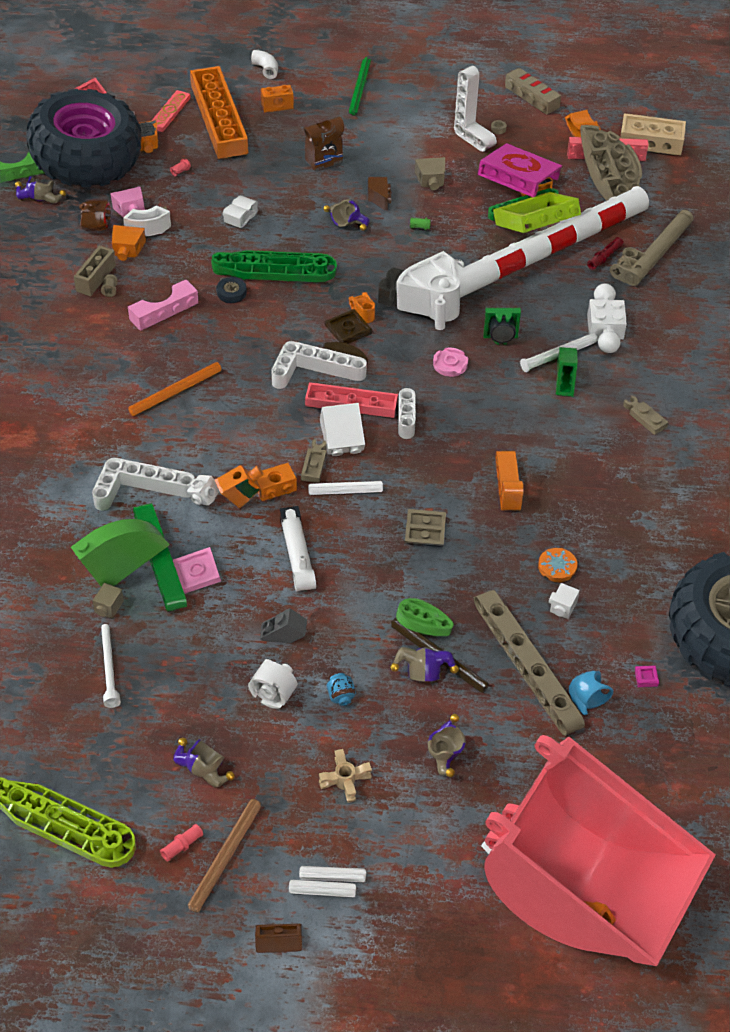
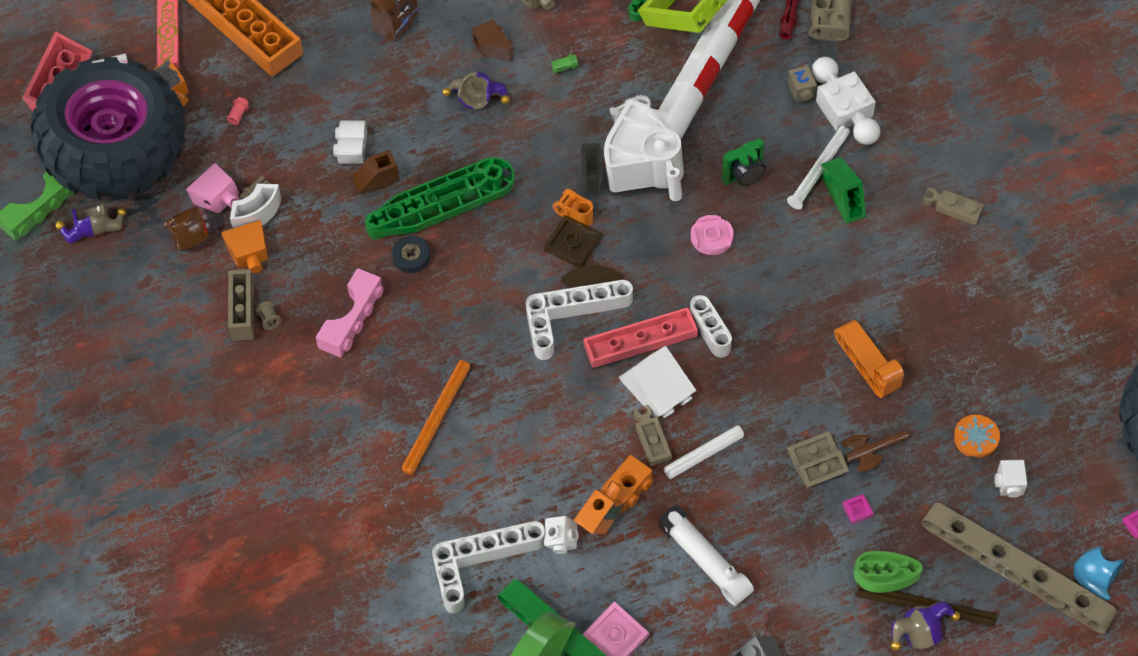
camera: 25 degrees left, 10 degrees up
none -> reddish brown slope [352,149,400,195]
none -> dark tan brick [787,66,817,102]
none -> reddish brown piece [841,430,909,472]
none -> dark pink tile [842,494,874,524]

